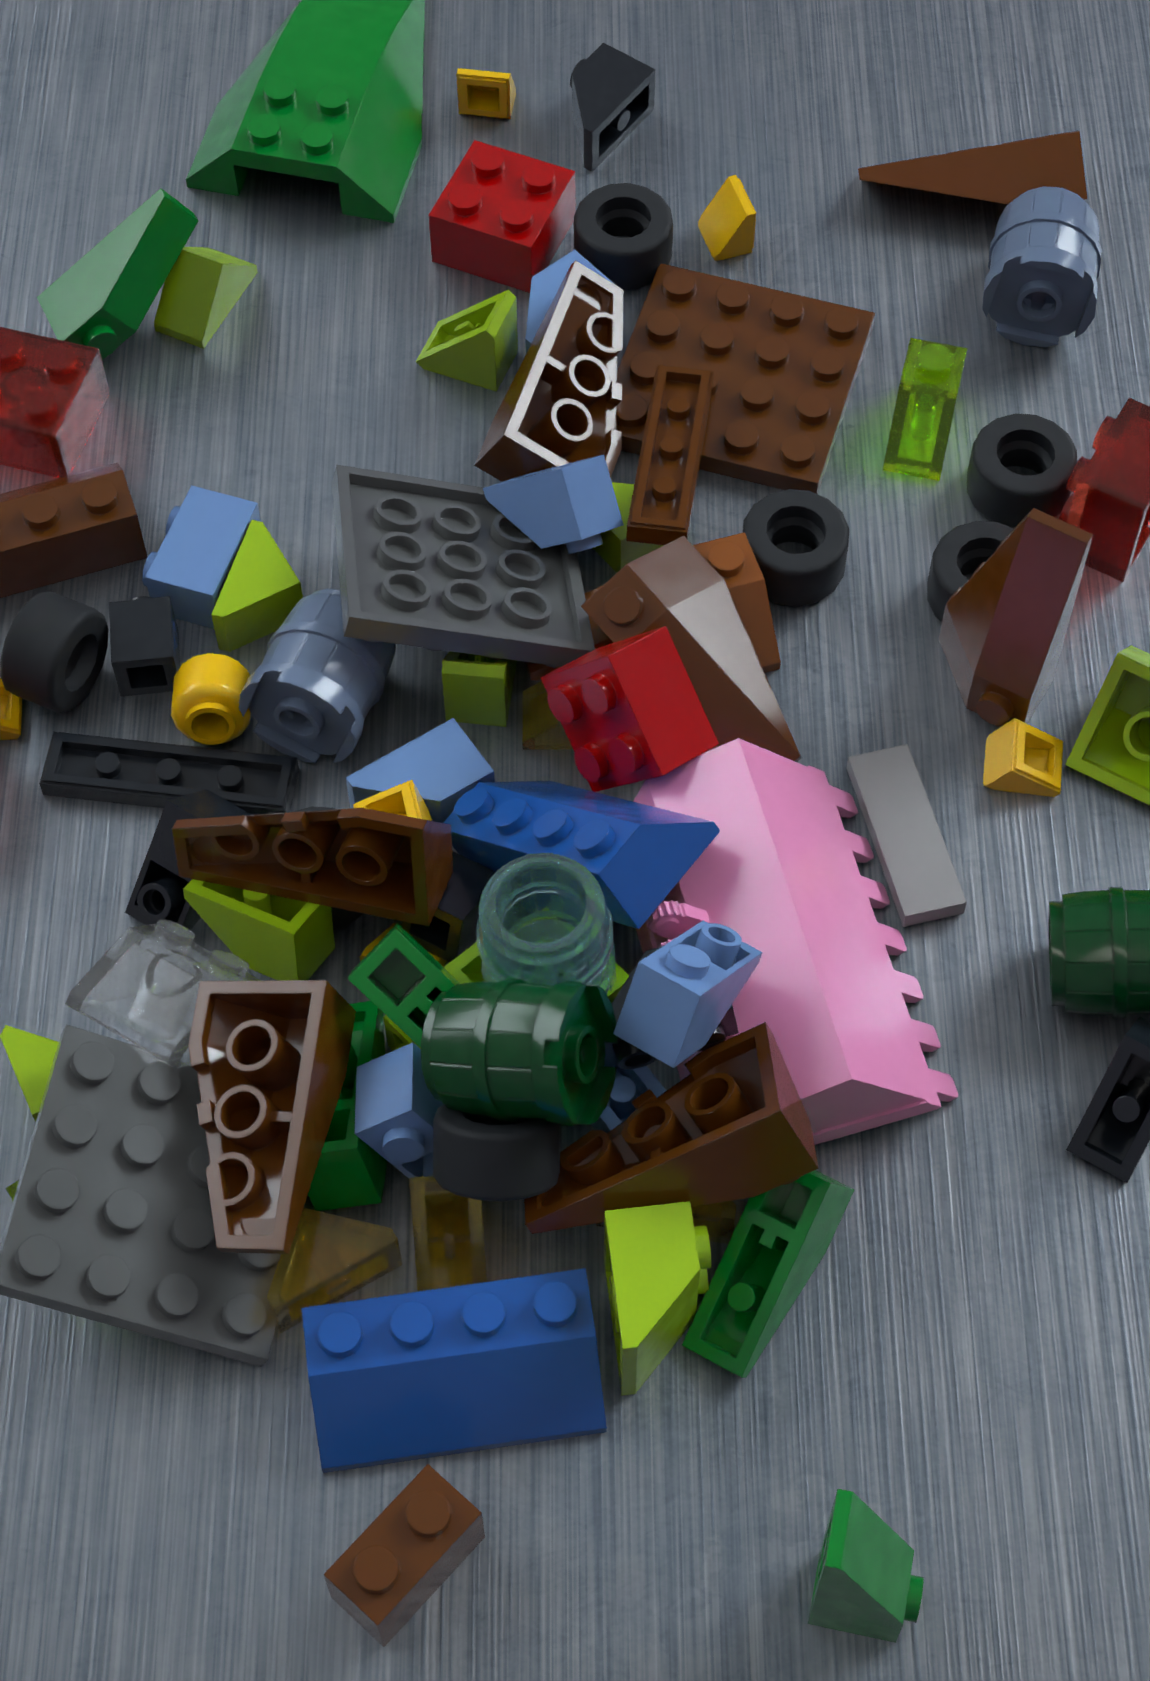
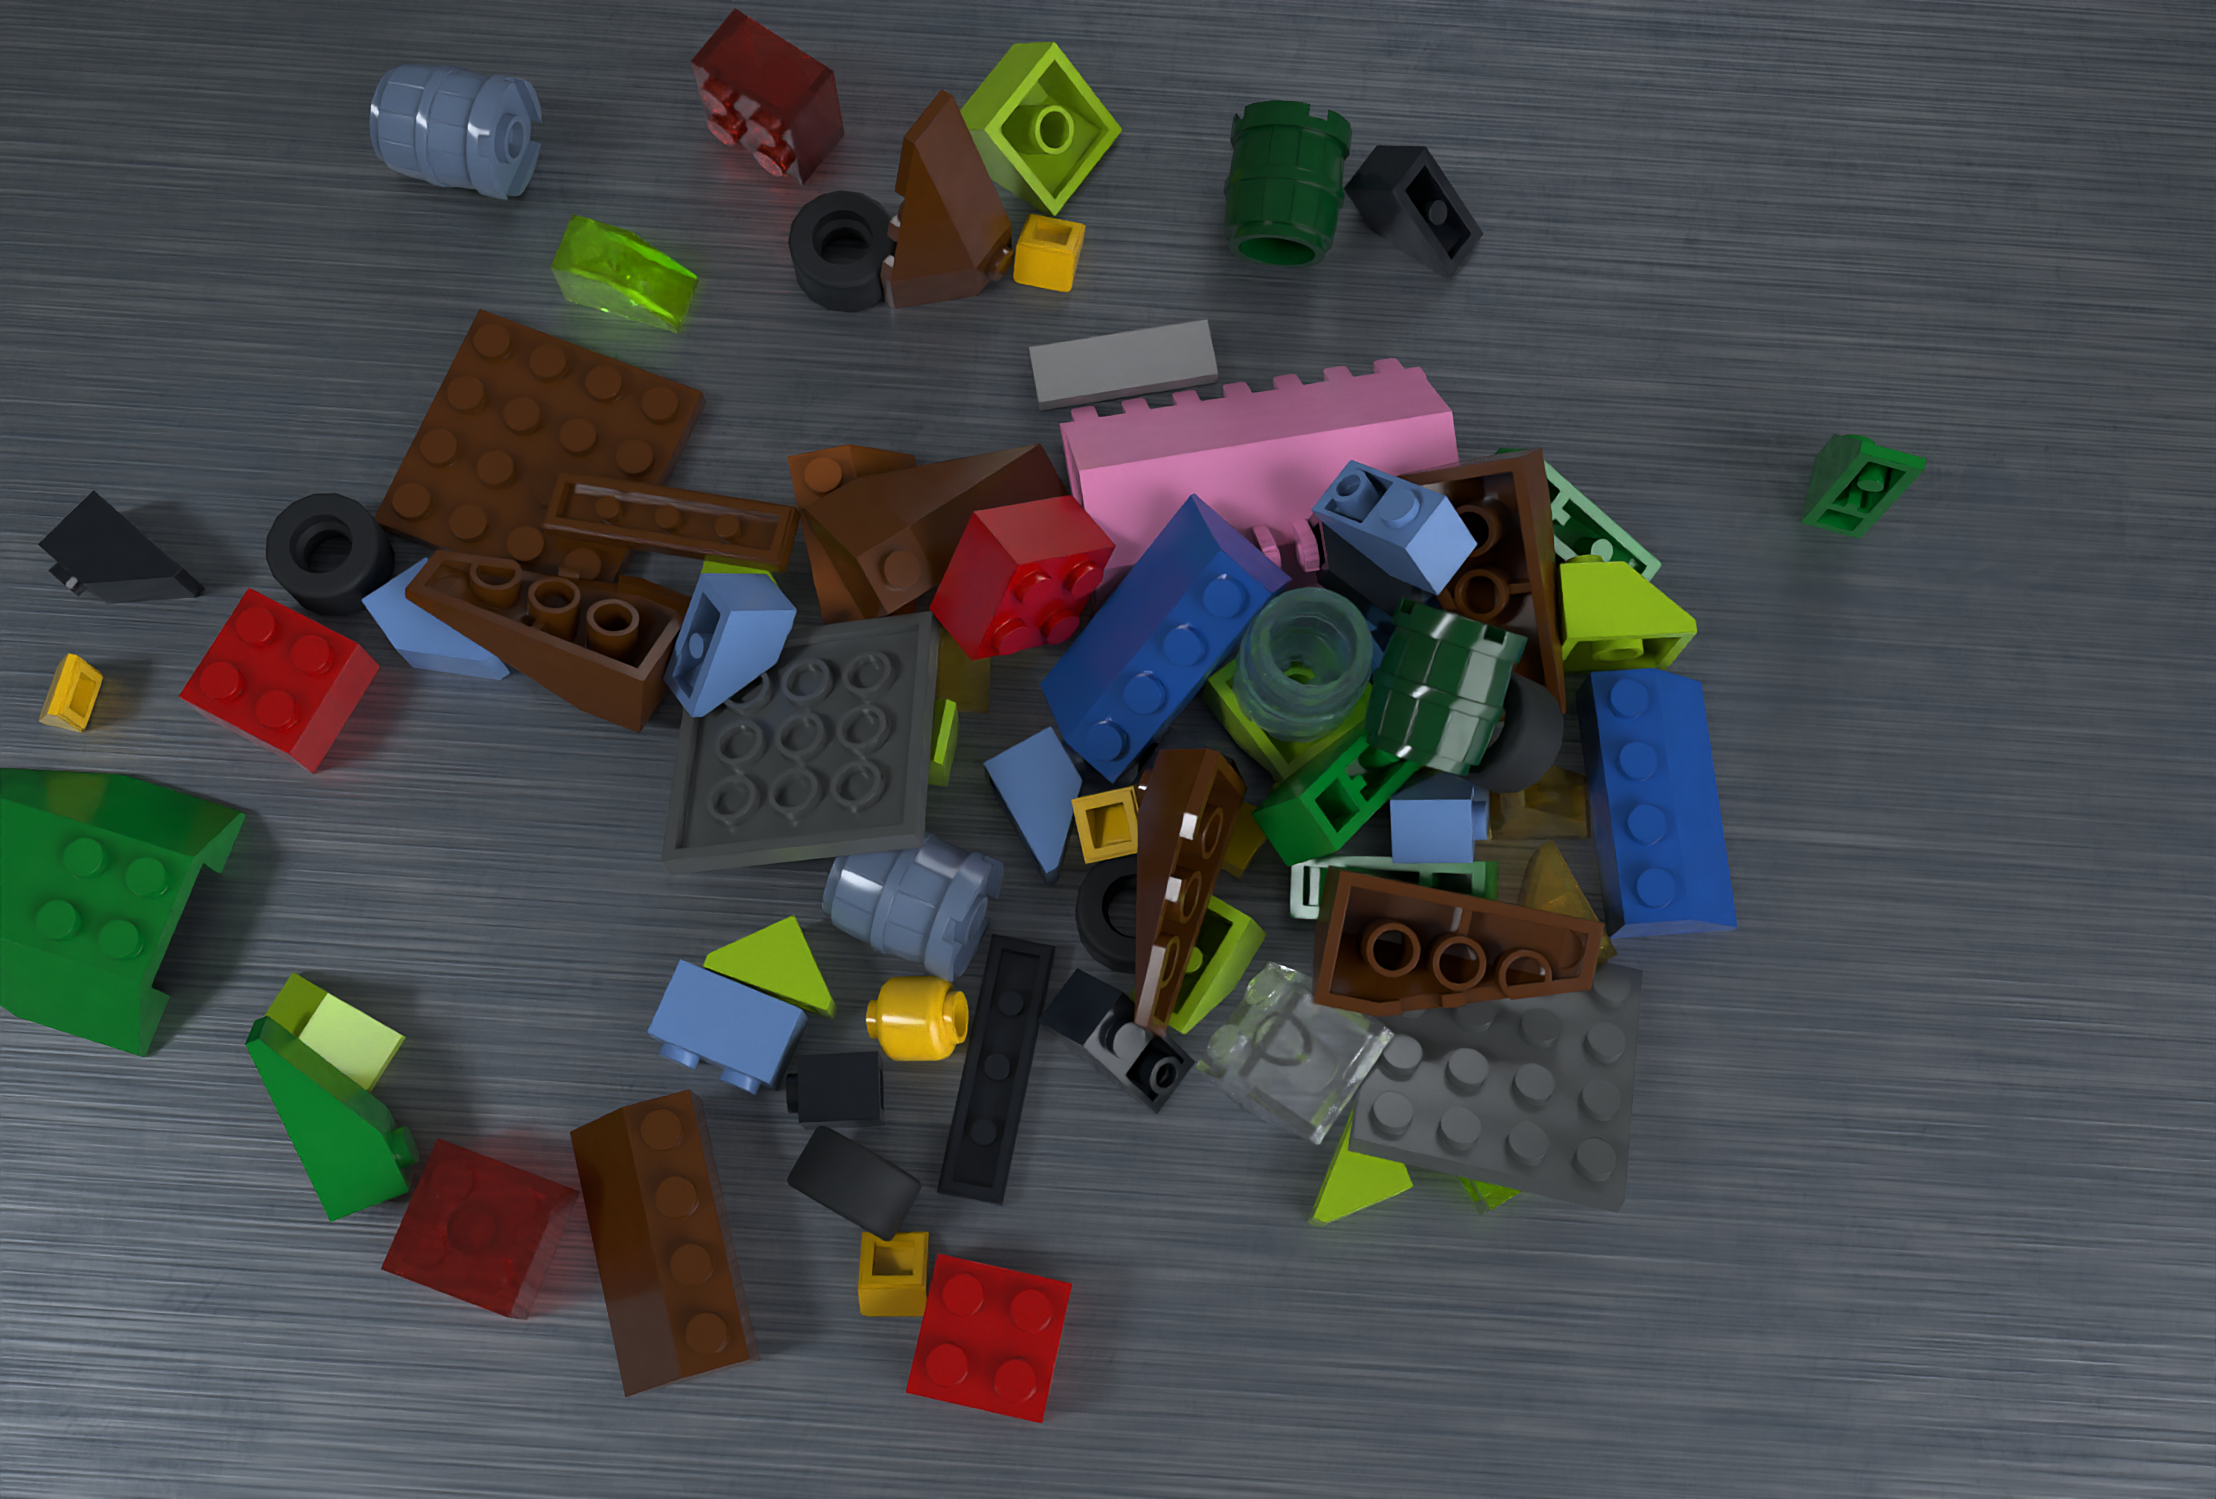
camera: 90 degrees left, 15 degrees up
reddish brown brick [323,1464,485,1647] -> none
lime slope [416,289,518,392] -> none
yellow slope [698,175,756,261] -> none
black tyre [743,489,849,606] -> none
dark orange wedge [858,130,1087,204] -> none
black tyre [967,413,1077,527] -> none

